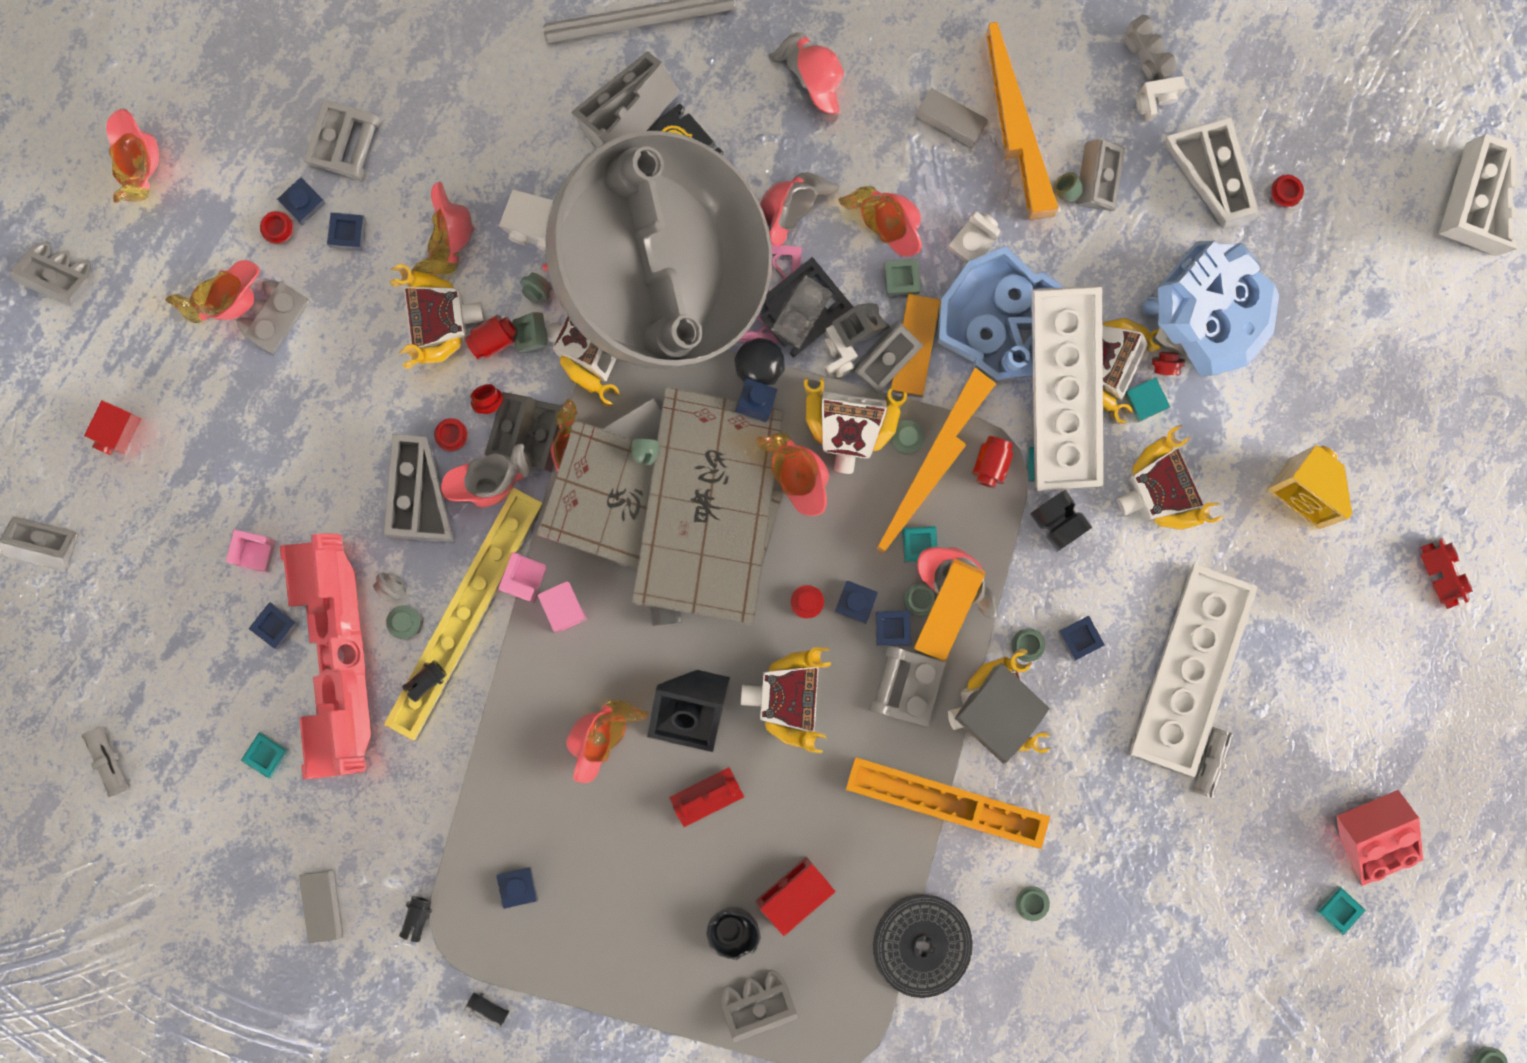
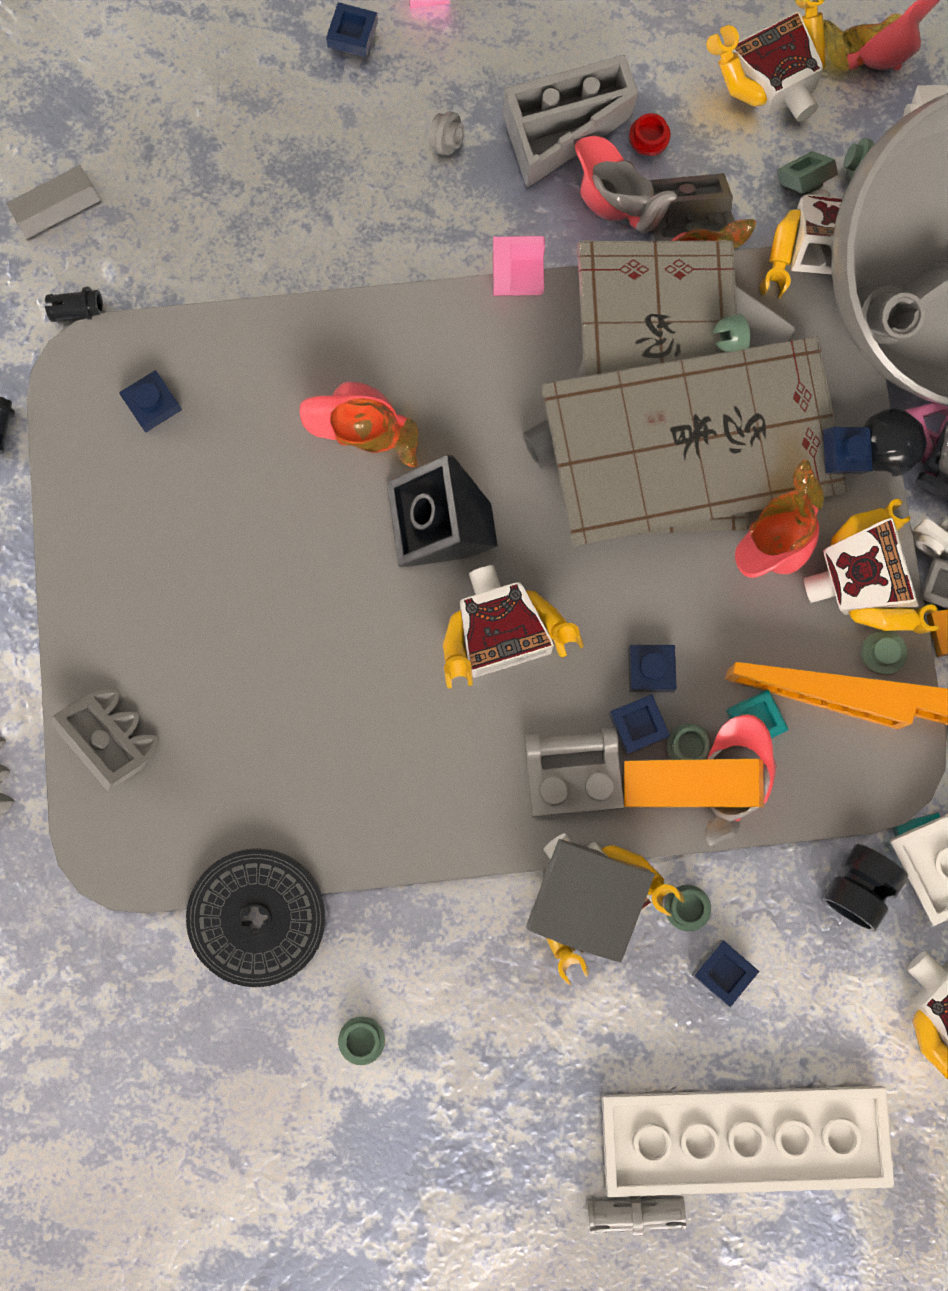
camera: 70 degrees right, 5 degrees down
teal tile [240,732,289,779] -> none
coral piece [280,533,371,780] -> none
light yellow plate [384,487,543,740] -> none
sand green plate [386,605,420,639] -> none
black pin [402,660,447,702] -> none
red brick [465,314,517,360] -> none
red plate [470,384,503,414] -> none
bright pink panel [538,582,588,633] -> none
red hinge [669,767,744,827] -> none
black hair [706,907,761,960] -> none
red hinge [755,857,836,937] -> none
red plate [790,585,824,619] -> none
light orange slope [845,757,1050,849] -> none
red brick [972,436,1014,488] -> none

